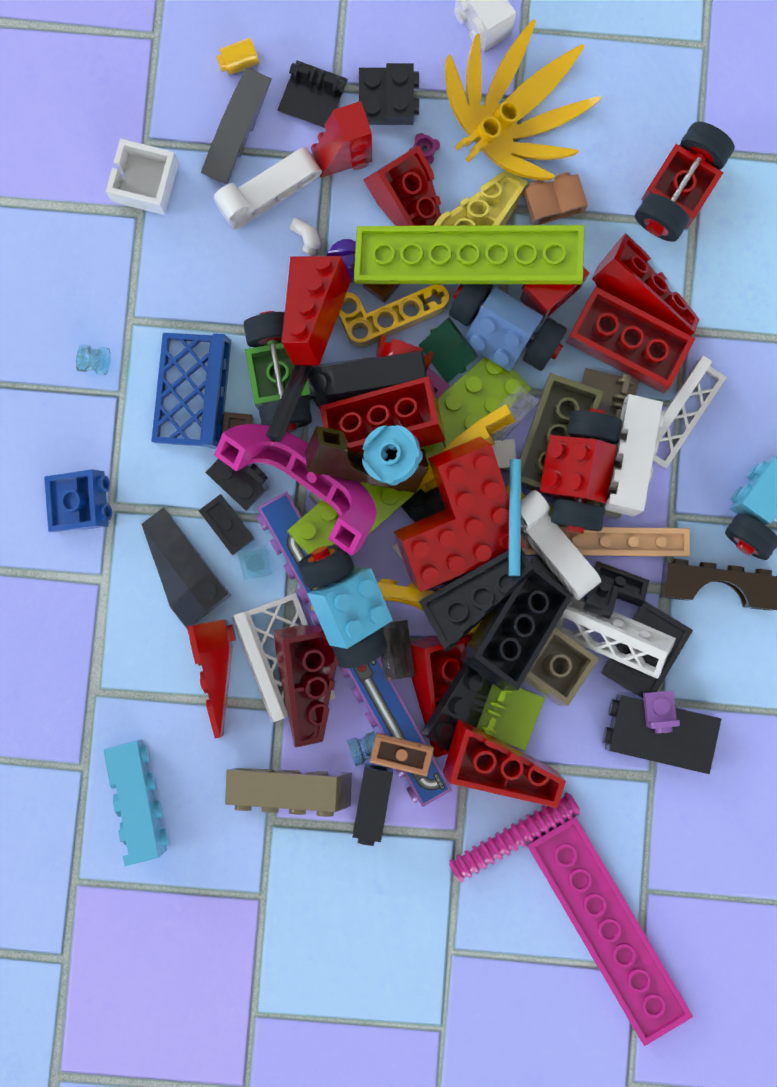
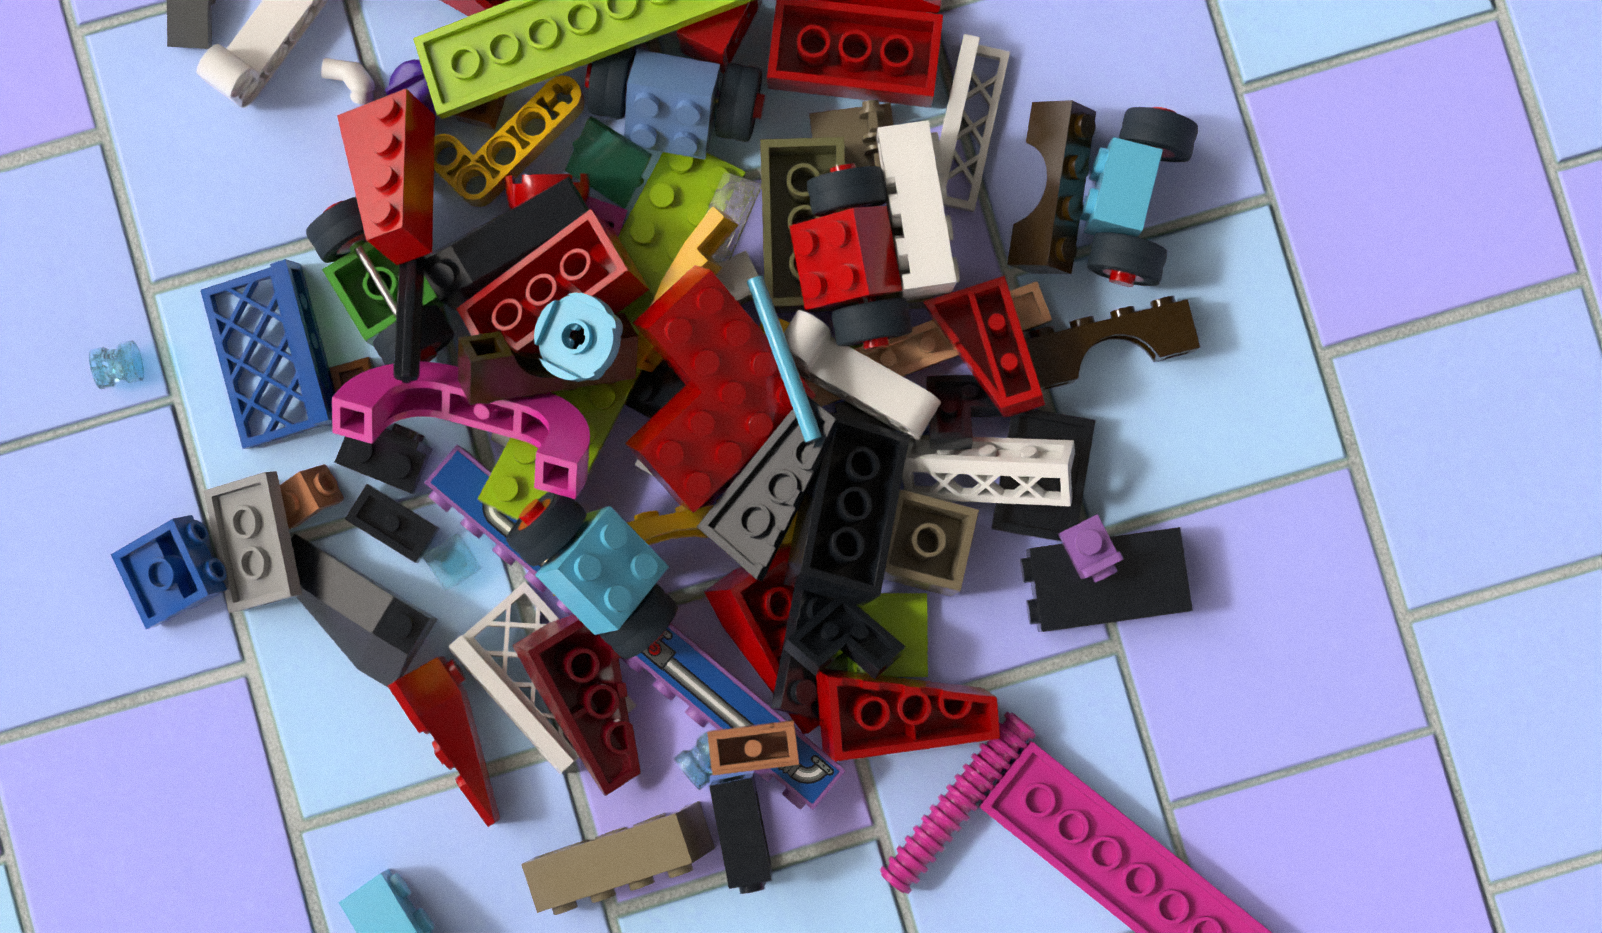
camera: 15 degrees left, 0 degrees up
white piece [106,139,179,215] -> none
clear smoke panel [381,620,415,681] -> none
none -> light grey plate [204,471,302,613]
none -> nougat bracket [280,464,344,529]
none -> black plate [784,599,906,679]
none -> red wedge [923,275,1045,418]
none -> dark brown arch [1007,100,1097,275]

